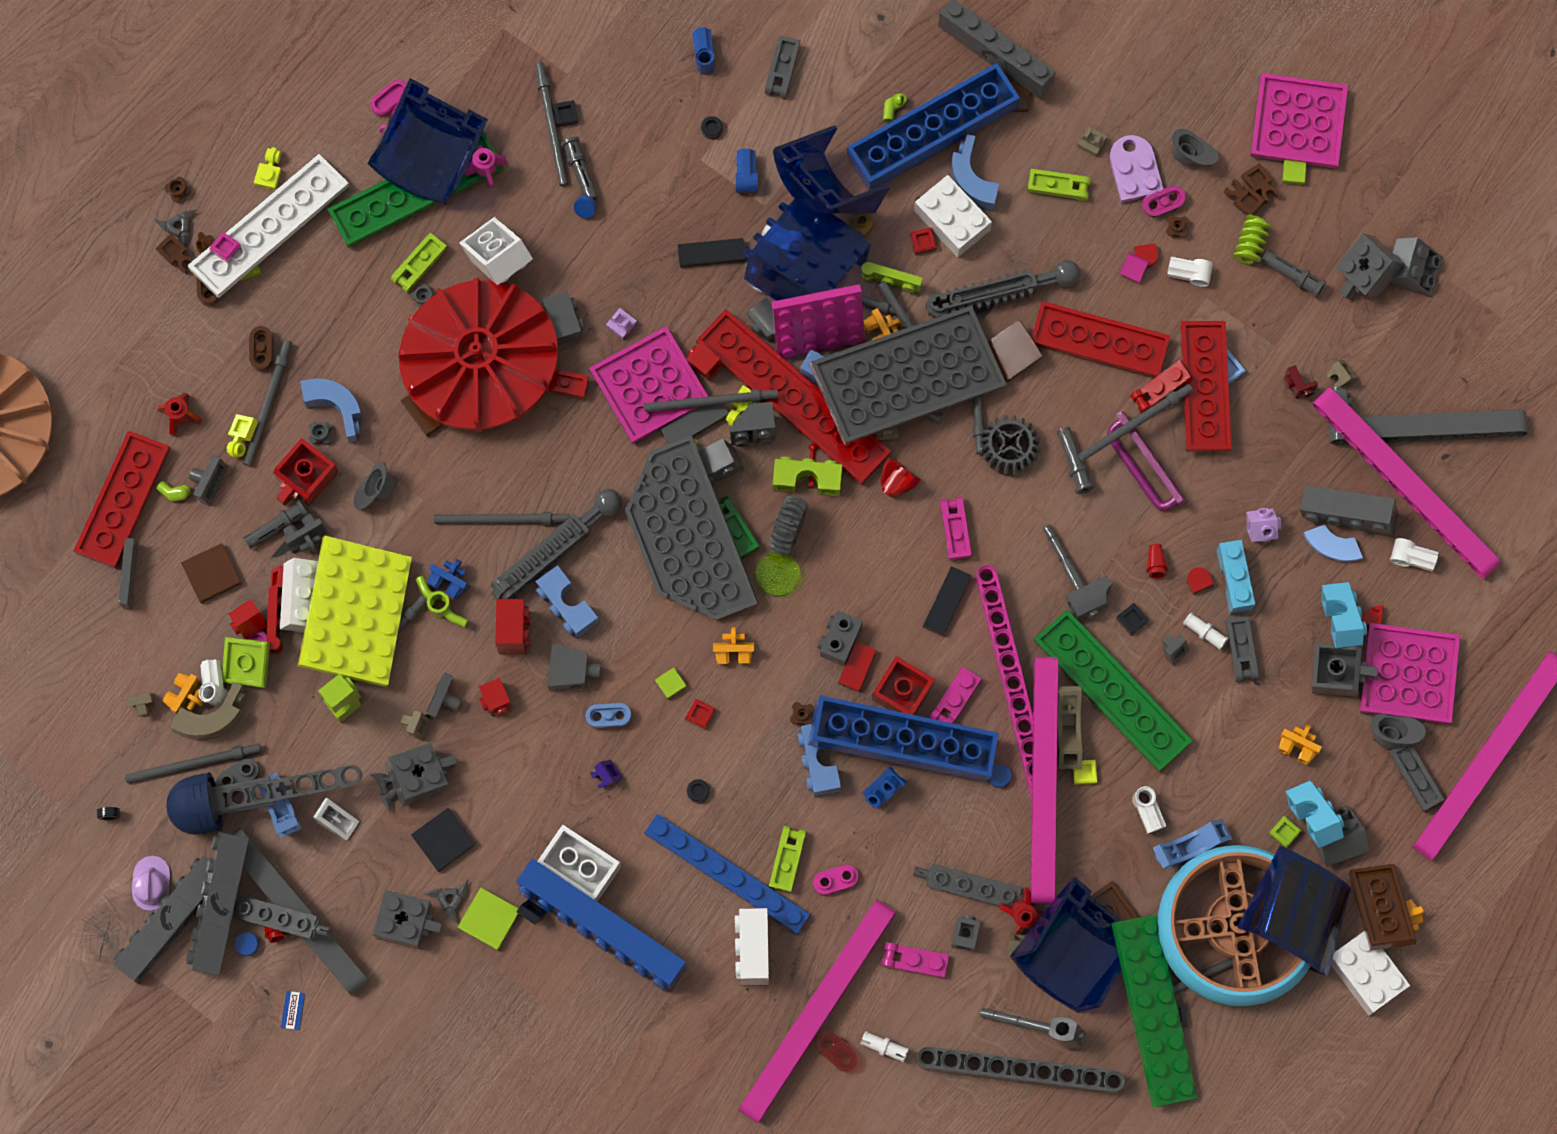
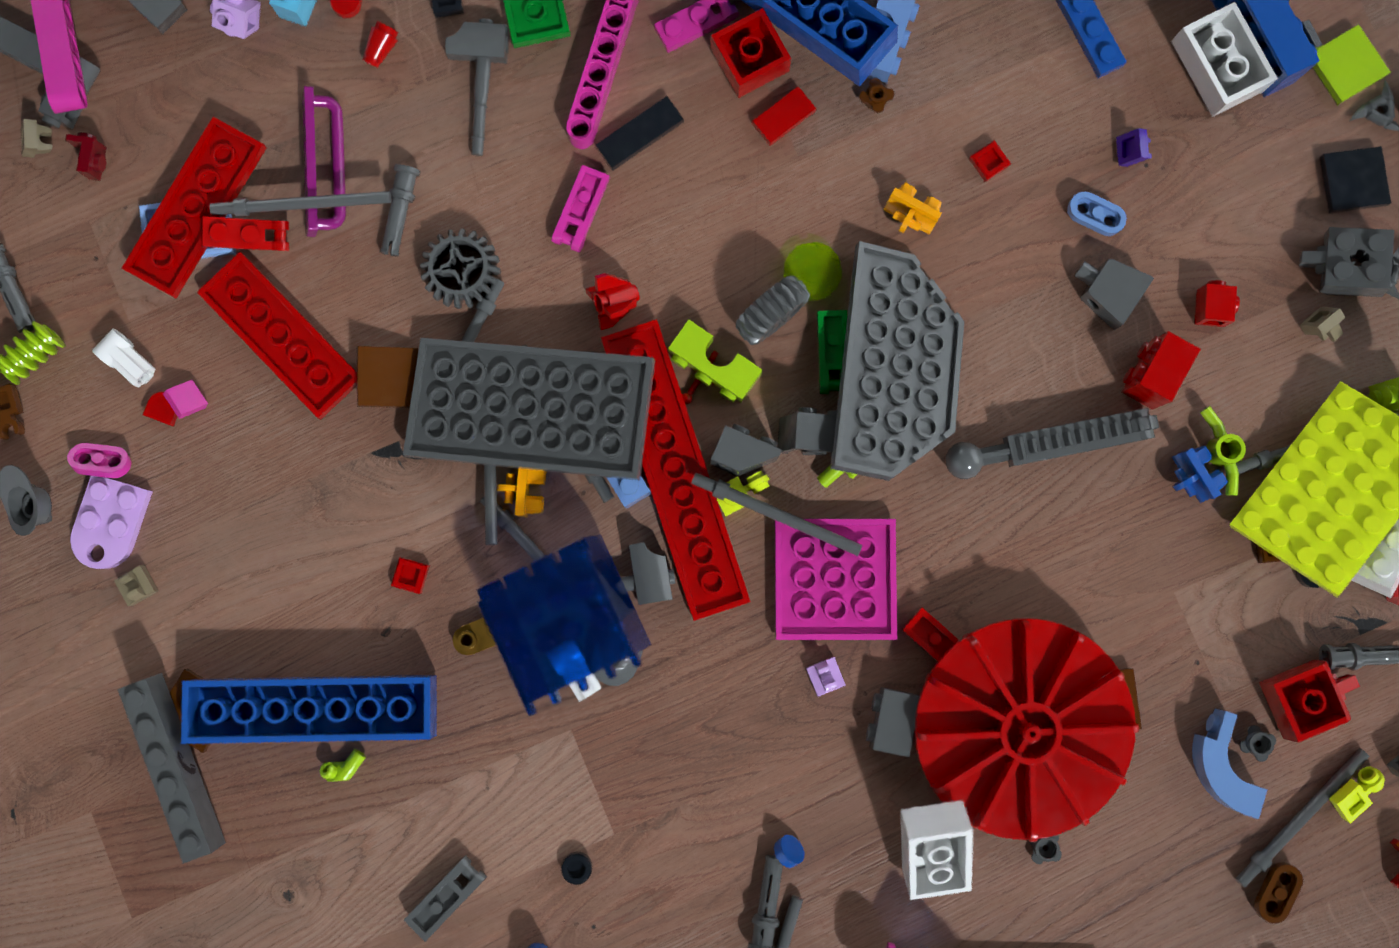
camera: 150 degrees left, 10 degrees up
dark grey hips [283,514,327,553] -> none
dark grey piece [353,462,399,510] -> none
lime plate [391,233,448,293] -> none
dark grey tile [425,672,461,720] -> none
dark grey bar [434,512,569,525] -> none
medium blue arch [536,565,599,639] -> none
lime tile [655,667,686,700] -> none
dark grey tile [660,404,729,444] -> none
black tile [678,238,745,267] -> none
red brick [686,342,723,381] -> none
black tile [687,779,710,803] -> none
blue piece [736,148,758,193] -> none
dark pink plate [771,284,865,359] -> none
clear blue windscreen [773,125,890,214] -> none
dark grey brick [818,611,863,667] -> none
lime plate [861,262,923,293] -> none
white brick [914,175,992,258] -> none
dark grey gear [926,260,1081,318] -> none
medium blue arch [951,134,999,212] -> none
lime plate [1027,169,1091,202] -> none
reddish brown plate [1166,215,1189,238] -> none

